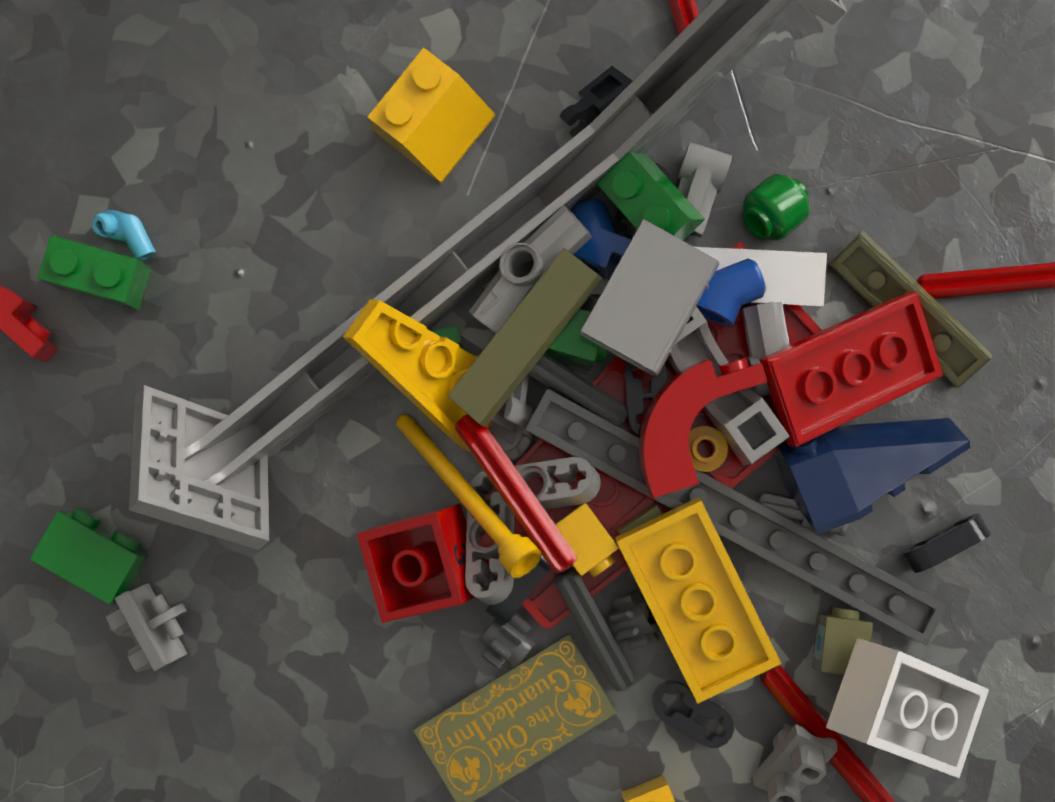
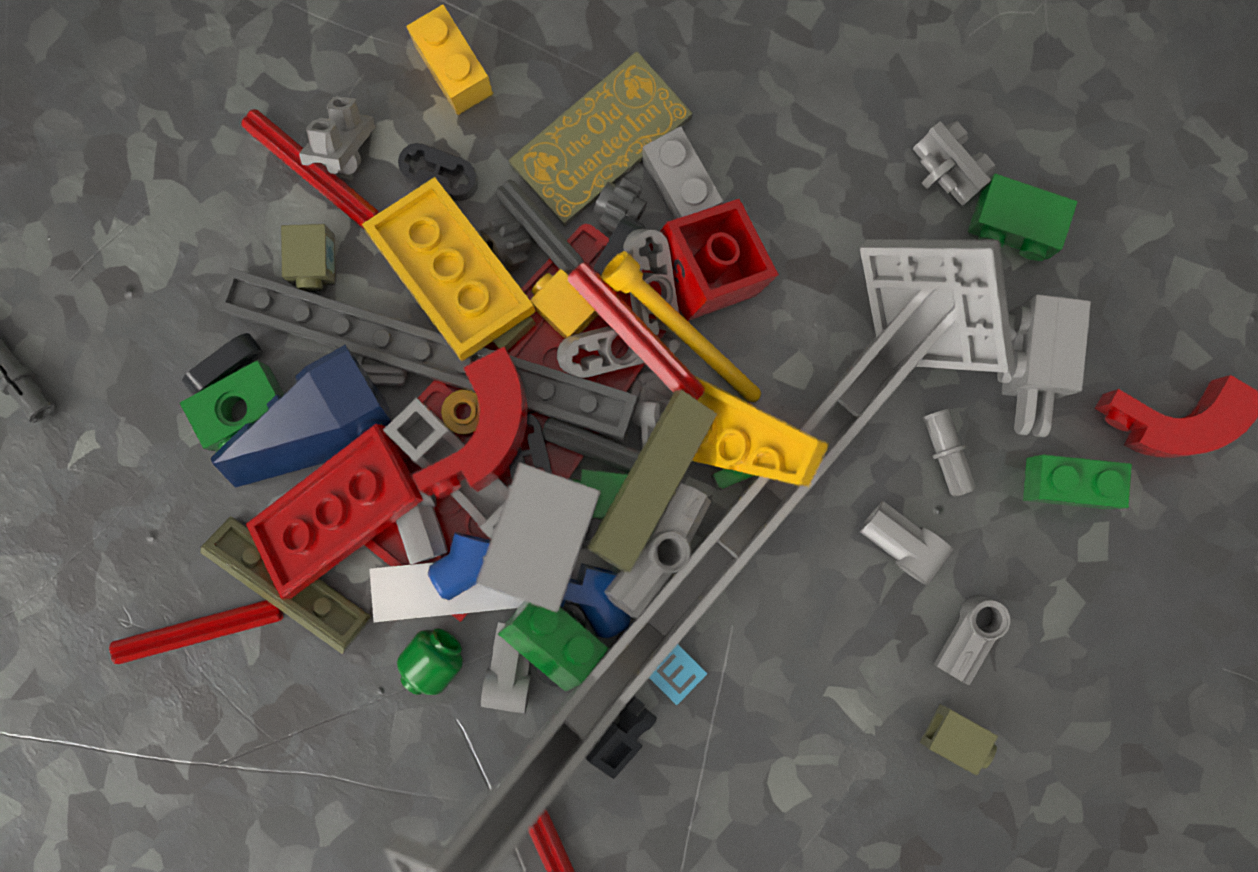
camera: 175 degrees right, 0 degrees up
medium azure arm [92,210,156,262] -> none
yellow slope [367,47,496,184] -> none
white brick [826,638,989,778] -> none
none -> green brick [179,360,284,452]
none -> light grey brick [642,126,723,219]
none -> medium azure tile [649,644,707,705]
none -> light grey piece [859,501,954,586]
none -> olive brick [919,704,998,776]
none -> light grey axle [922,408,976,496]
none -> light grey piece [934,595,1010,686]
none -> light grey brick [997,294,1091,438]

